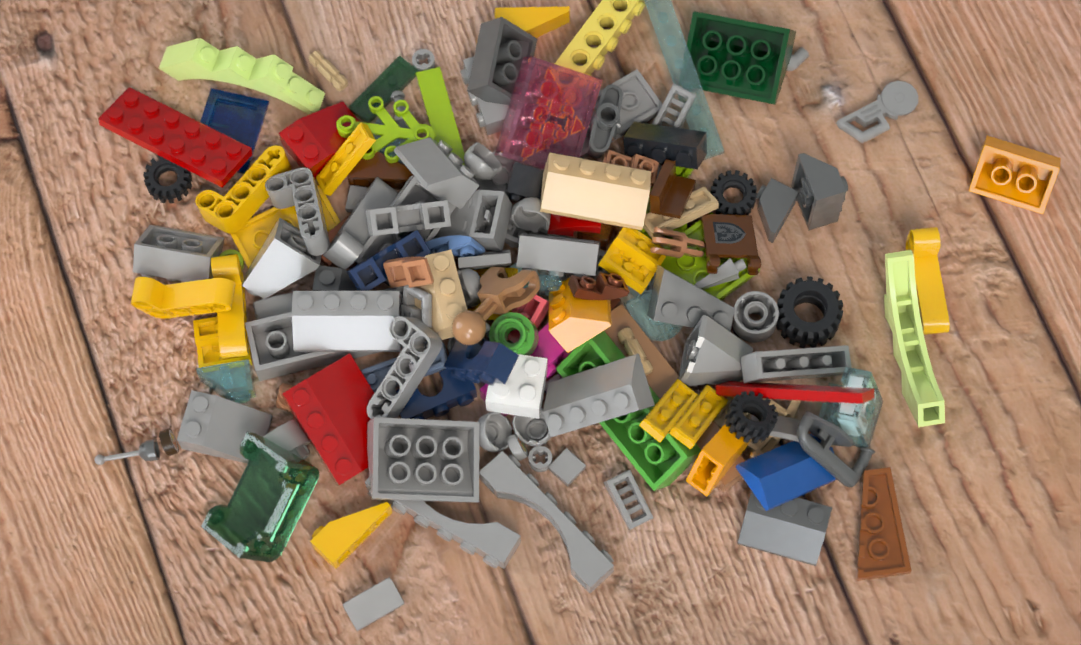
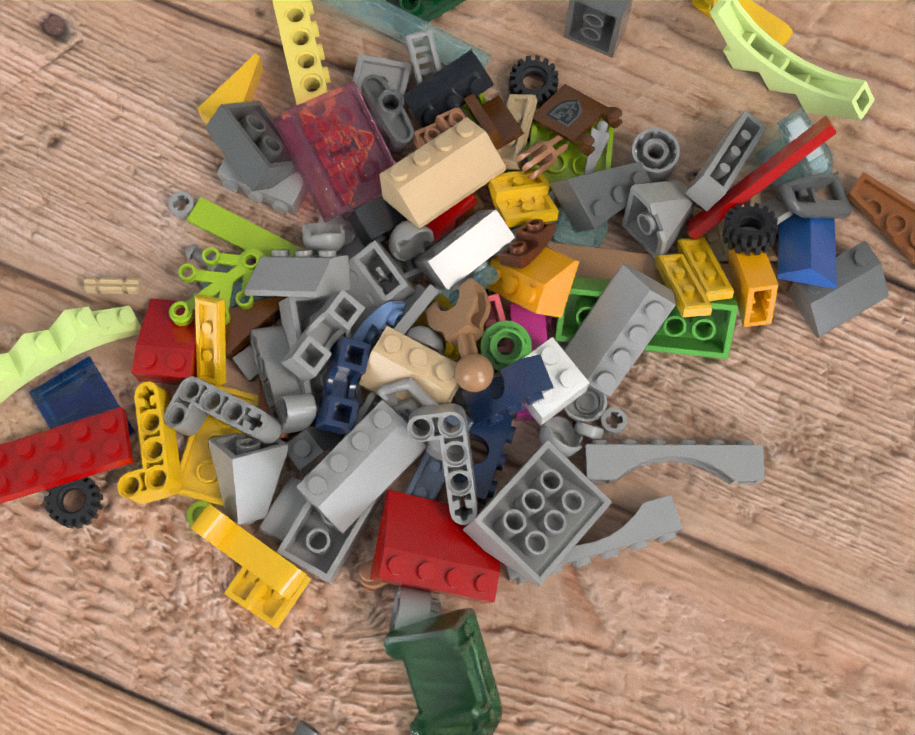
camera: 50 degrees left, 5 degrees up
yellow beam [131,277,236,319] -> none
light grey slope [133,225,224,282] -> none
dark brown tile [159,428,179,456] -> none
light grey slope [177,390,273,466] -> none
clear light blue slope [196,359,256,403] -> none
yellow slope [310,502,393,569] -> none
light grey slope [342,577,404,631] -> none
clear green tile [349,56,418,123] -> none
nougat slope [383,257,434,288] -> none
light grey tile [548,448,586,486] -> none
light grey slope [603,470,654,530] -> none
tan axle [618,327,653,376] -> none
dark grey slope [756,178,799,243] -> none
black tyre [776,276,843,348] -> none

